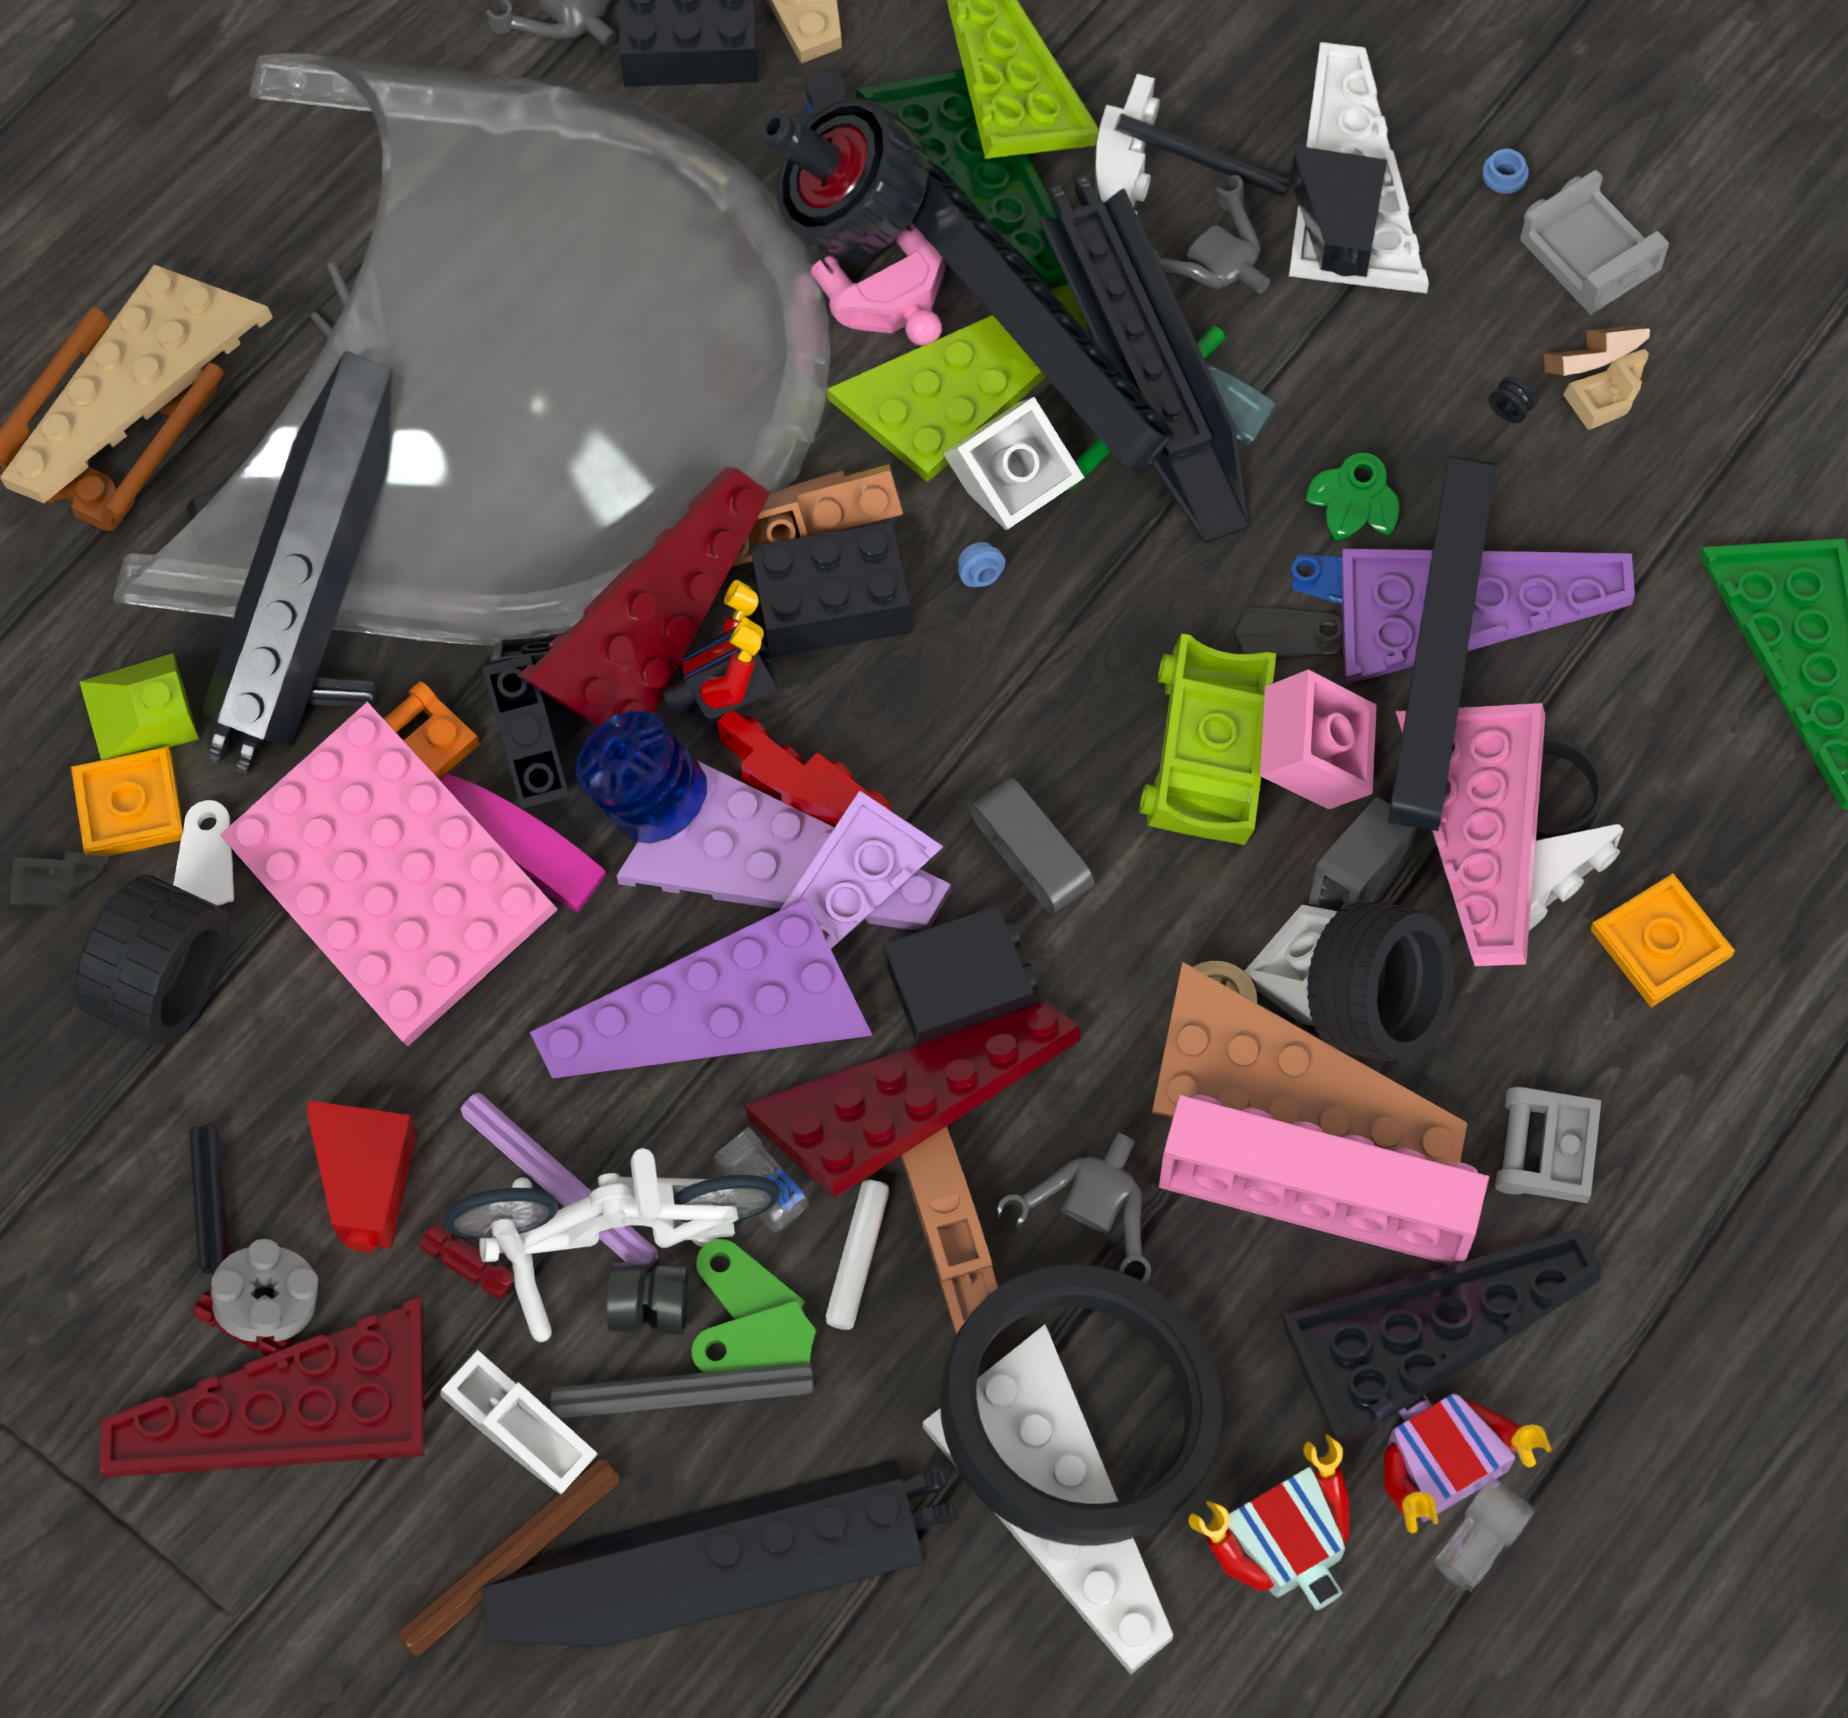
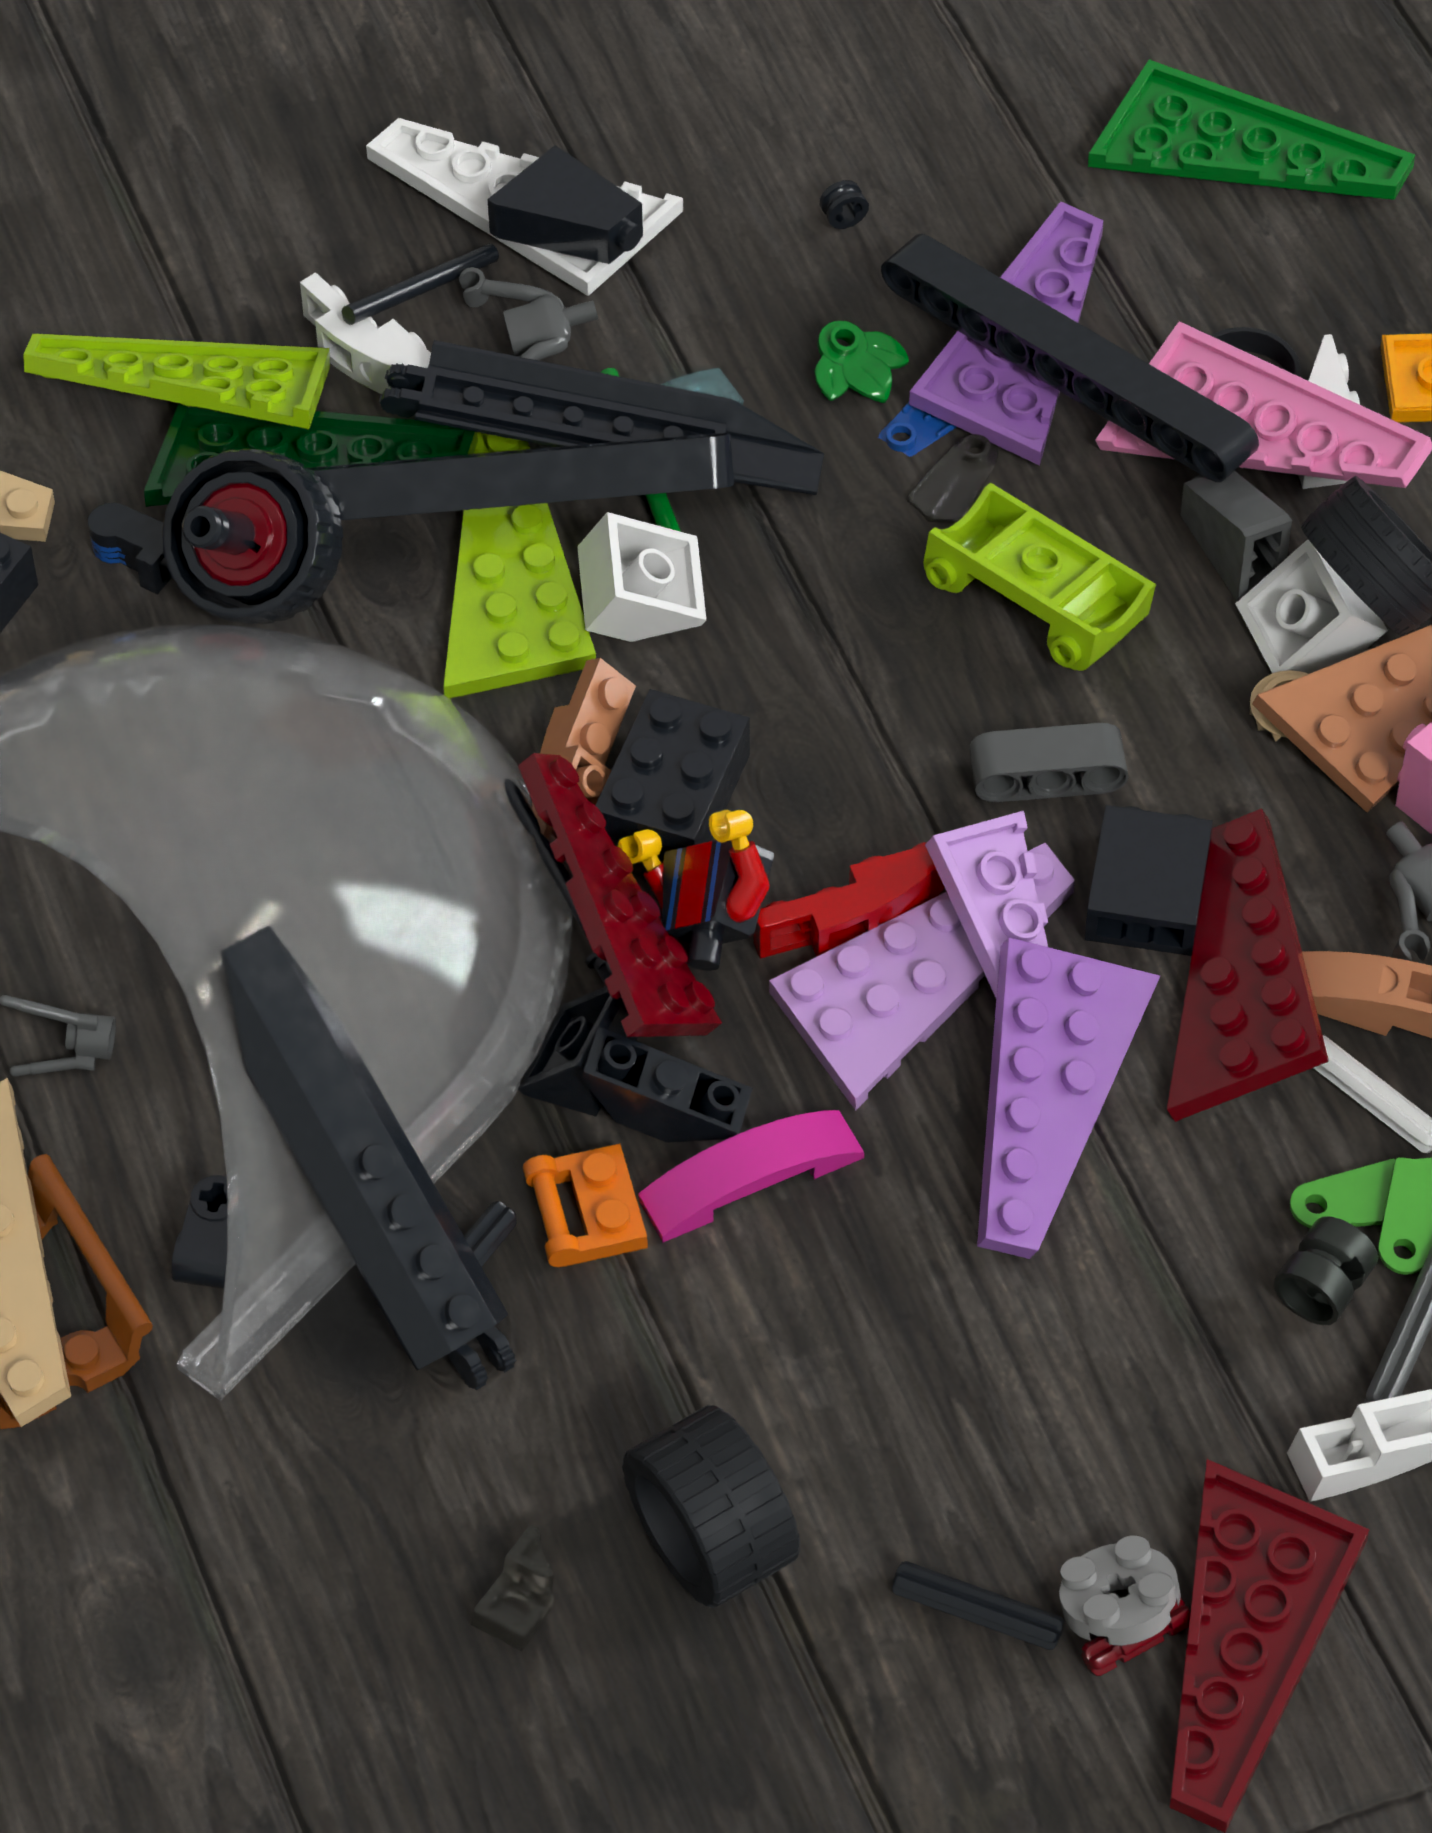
camera: 60 degrees left, 10 degrees down
light orange tile [71,746,184,860] -> none
lime slope [80,653,199,760] -> none
white piece [173,800,234,906] -> none
bright pink plate [220,702,558,1046] -> none
red slope [307,1101,417,1252] -> none
dark red axle [420,1224,514,1298] -> none
white piece [443,1148,780,1342] -> none
lavender axle [461,1093,659,1271] -> none
clear blue wheel [576,711,707,844] -> none
clear leg [713,1127,810,1233] -> none
bright pink connector [810,222,947,346] -> none
medium blue plate [958,542,1005,587] -> none
bright pink brick [1260,670,1377,809] -> none
medium blue plate [1482,149,1529,194] -> none
light grey panel [1520,170,1669,315] -> none
slope [1544,325,1650,376] -> none
tan slope [1563,349,1649,430] -> none

